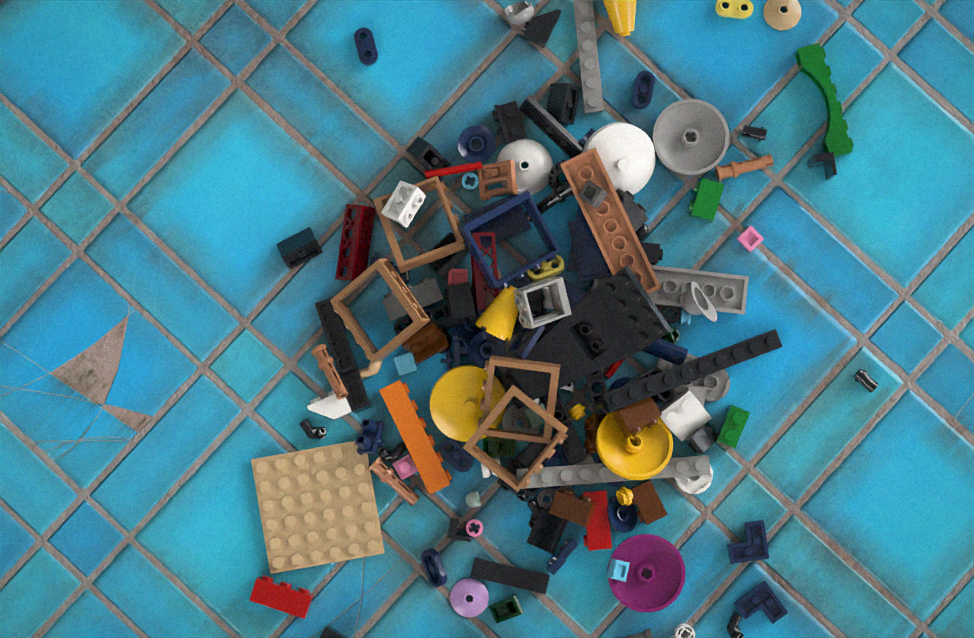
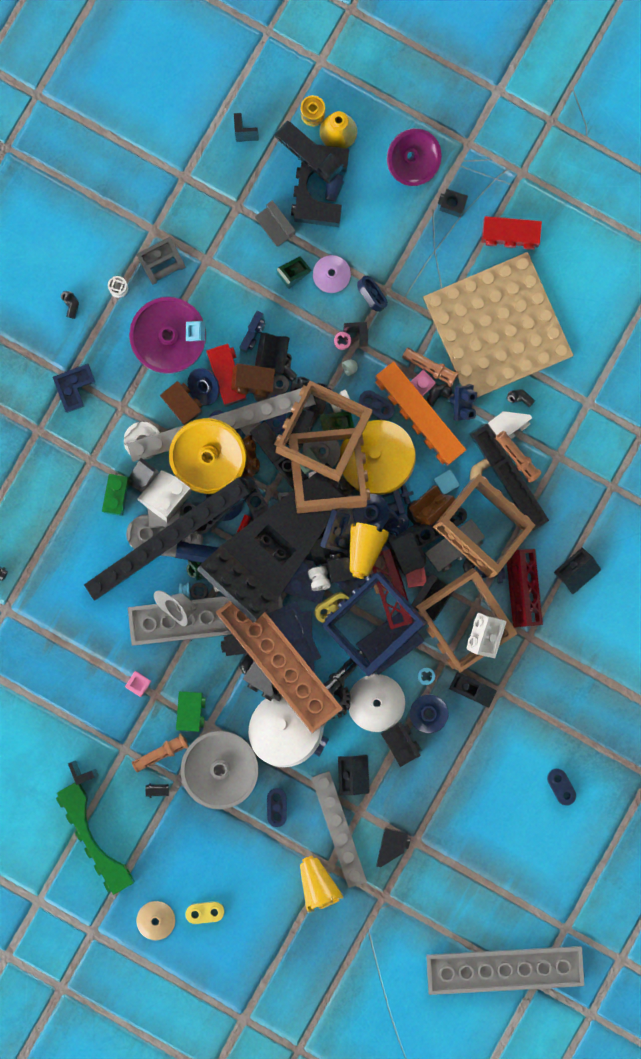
camera: 170 degrees right, 0 degrees up
red bar [425,161,482,179] -> none
black tile [470,557,550,594] -> none
nougat plate [478,160,518,201] -> none
light grey hair [504,1,534,25] -> none
light grey window [514,276,572,329] -> none
black tile [519,95,584,158] -> none
yellow plate [568,404,586,421] -> none
dark grey slope [578,180,608,209] -> none
reddish brown brick [613,397,662,437] -> none
yellow plate [616,486,633,505] -> none
dark blue plate [734,580,788,624] -> none

